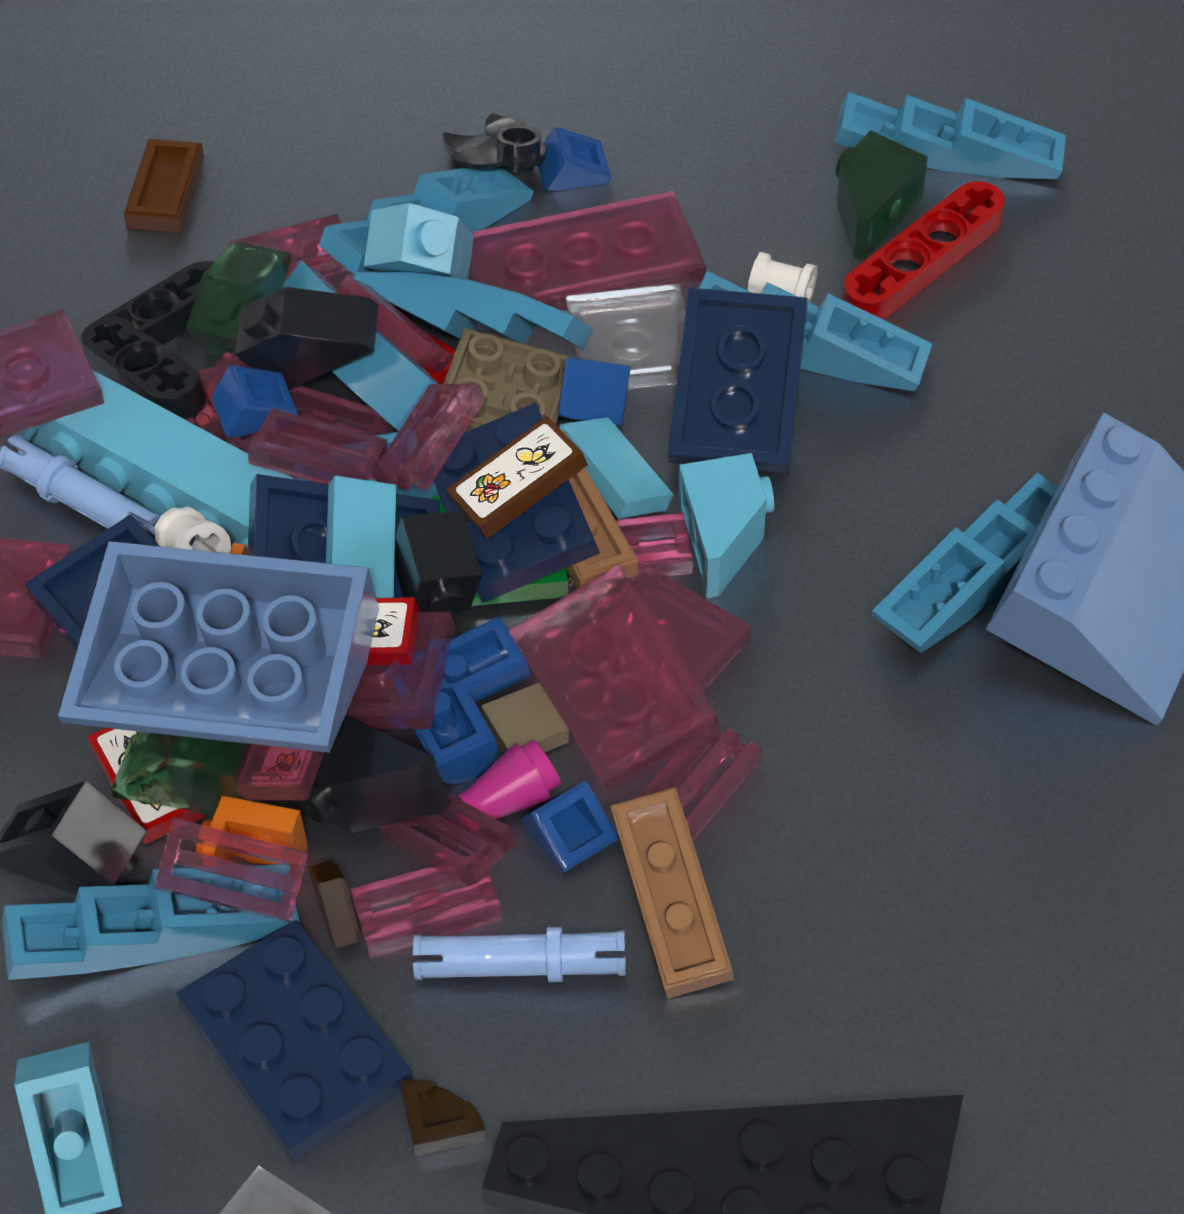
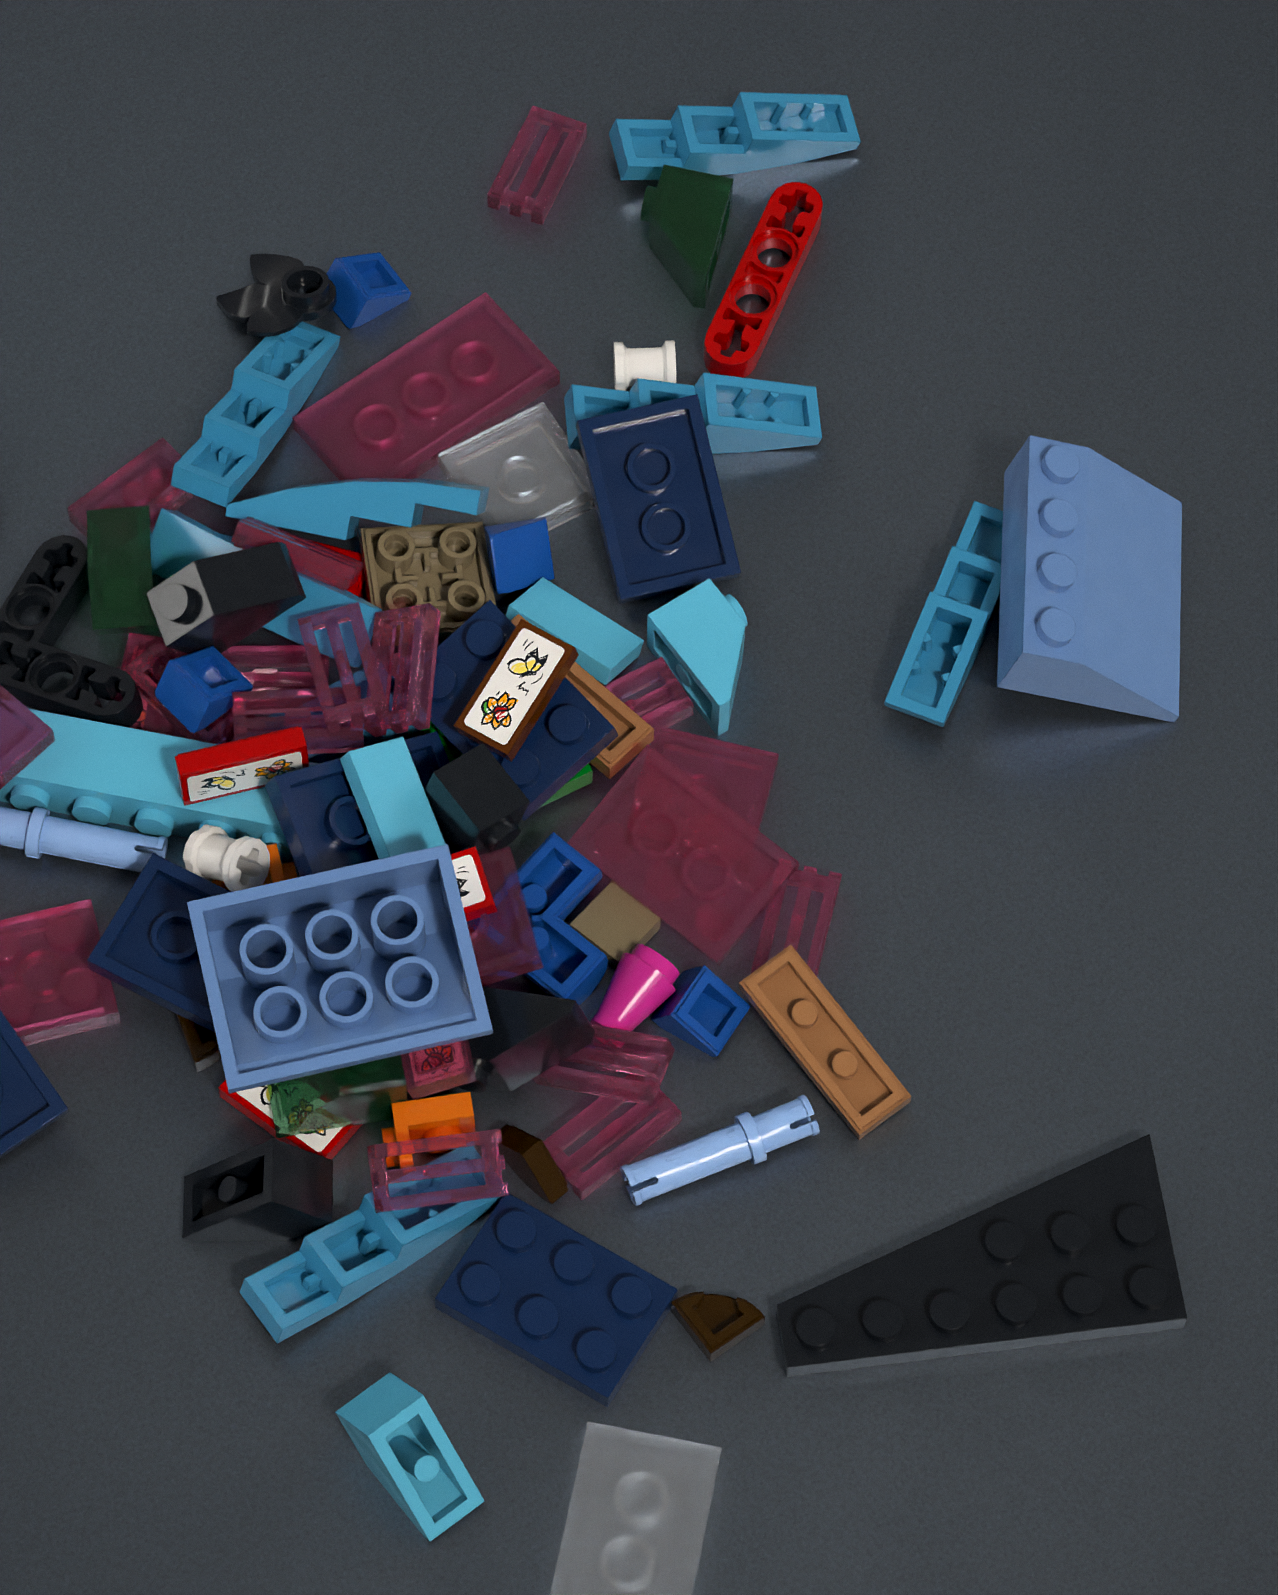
camera: 25 degrees left, 10 degrees up
medium azure slope [363,203,474,279] -> none
none -> tile [175,726,309,806]
none -> clear pink tile [297,602,391,734]
none -> clear pink tile [487,106,587,225]

